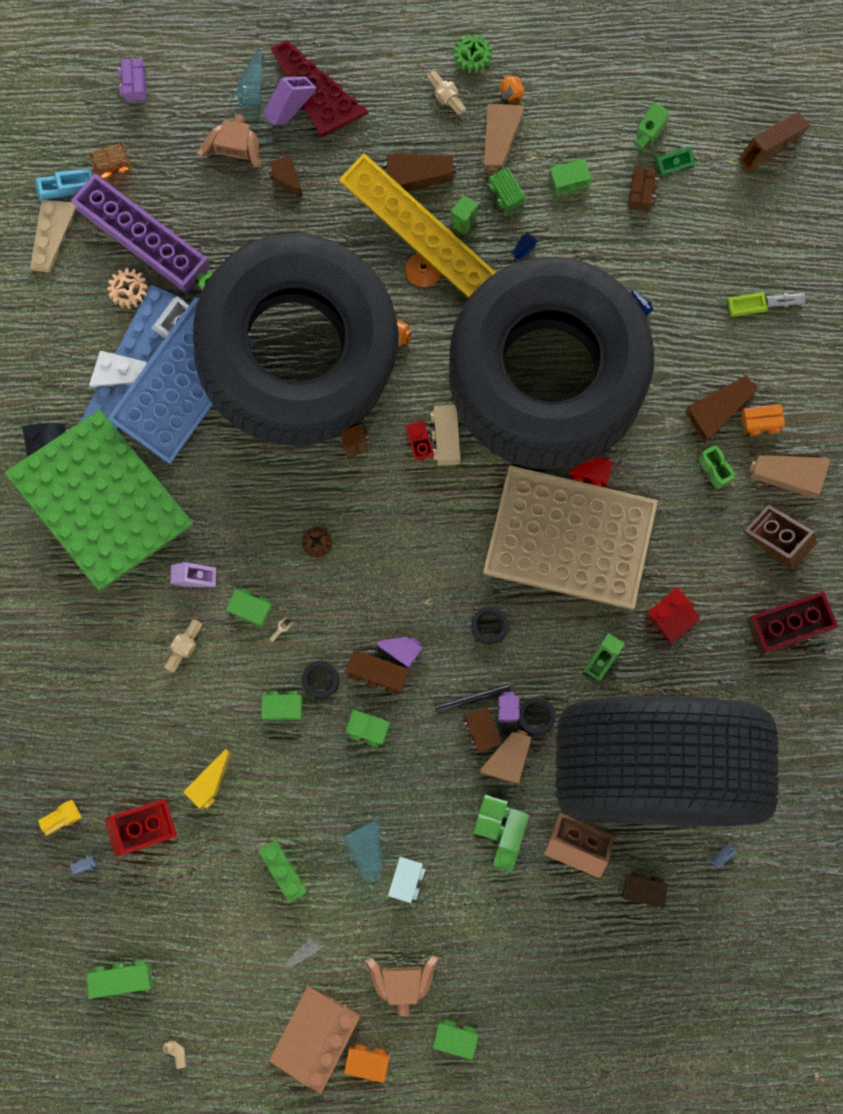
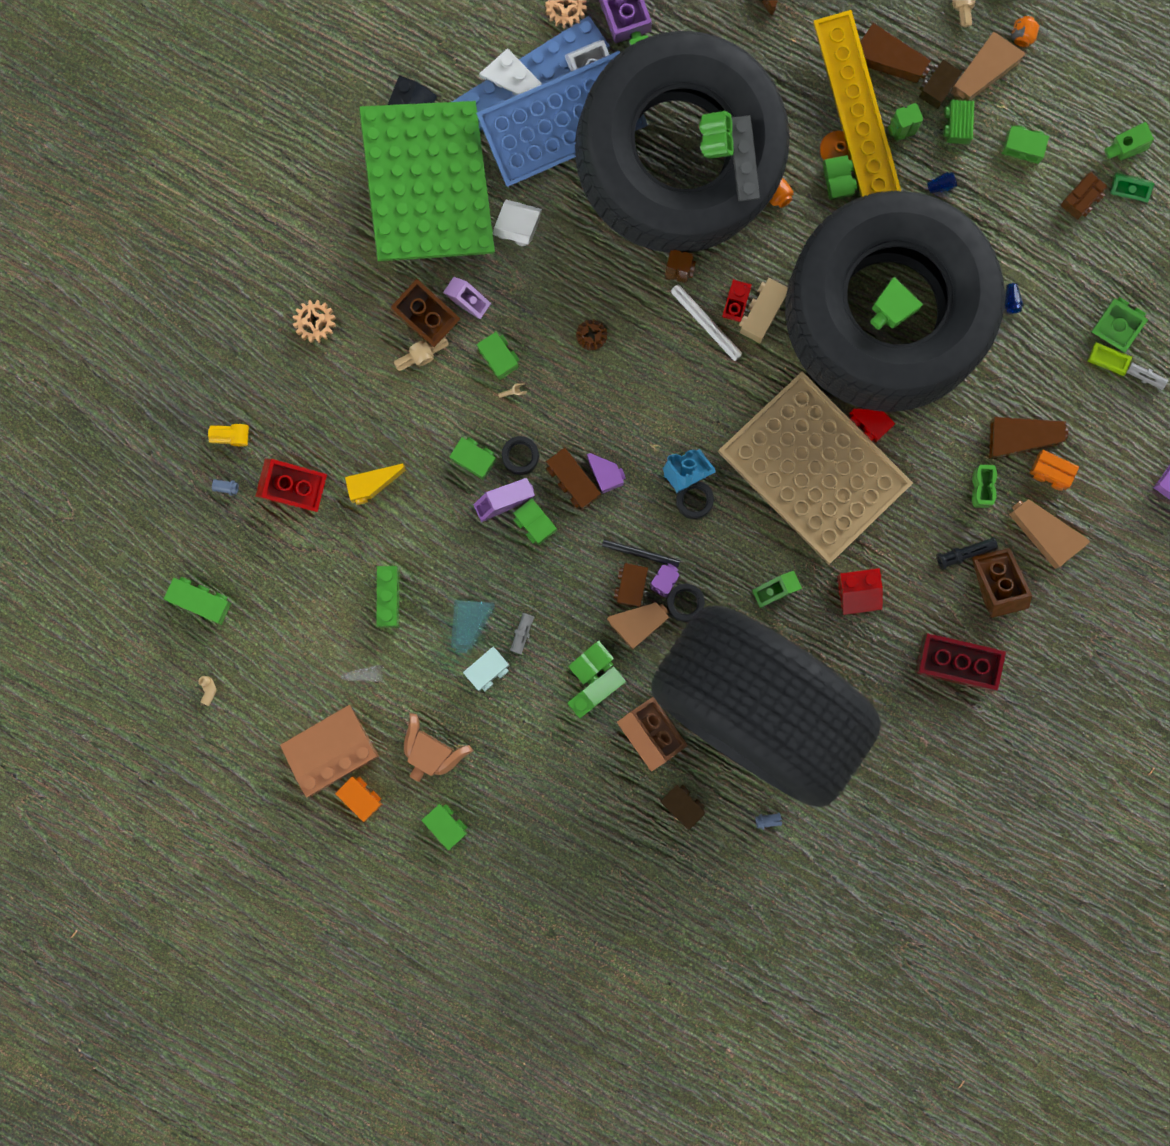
camera: 30 degrees right, 5 degrees up
none -> light nougat gear [293,300,336,343]
none -> reddish brown slope [390,279,460,348]
none -> slope [473,478,535,522]
none -> white slope [493,199,542,246]
none -> light grey pin [510,613,535,655]
none -> dark azure slope [663,449,716,494]
none -> white axle [671,285,742,361]
none -> bright green brick [699,111,733,159]
none -> dark grey plate [732,116,760,202]
none -> bright green brick [822,155,857,200]
none -> bright green torso [870,277,923,329]
none -> dark brown brick [919,59,963,109]
none -> black pin [936,537,998,570]
none -> bright green plate [1091,297,1148,353]

